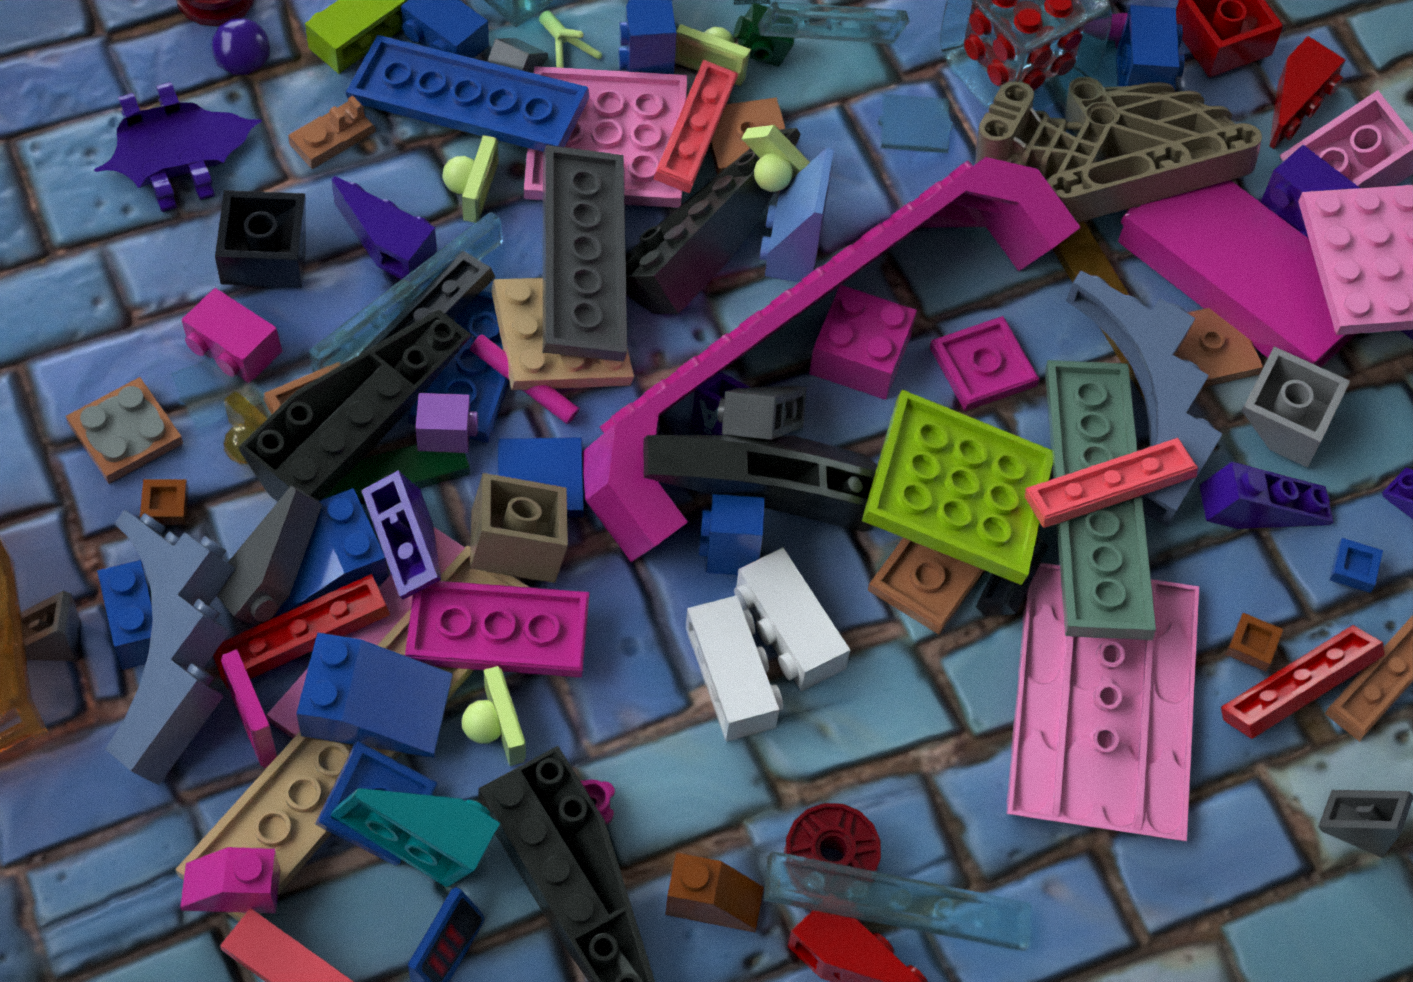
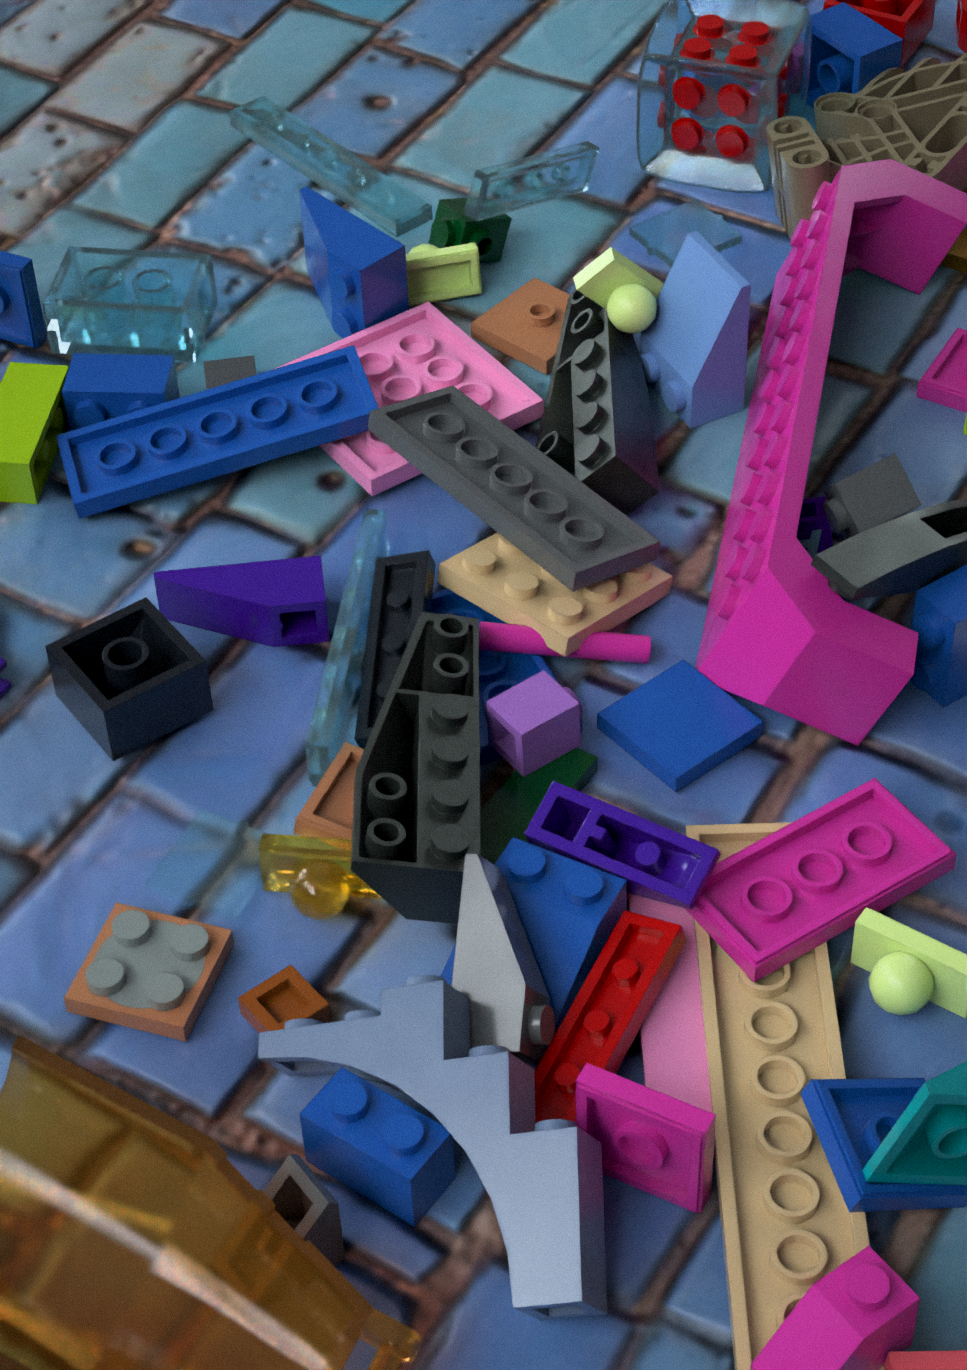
camera: 30 degrees left, 15 degrees down
dark pink brick [181,288,282,384] -> none
nougat plate [288,96,376,169] -> none
blue slope [296,632,453,758] -> none
yellowish green tile [442,135,499,223] -> none
dark tan brick [470,473,568,583] -> none
yellowish green plant [539,11,602,68] -> none
coral tile [653,59,739,194] -> none
dark pink brick [809,284,917,400] -> none

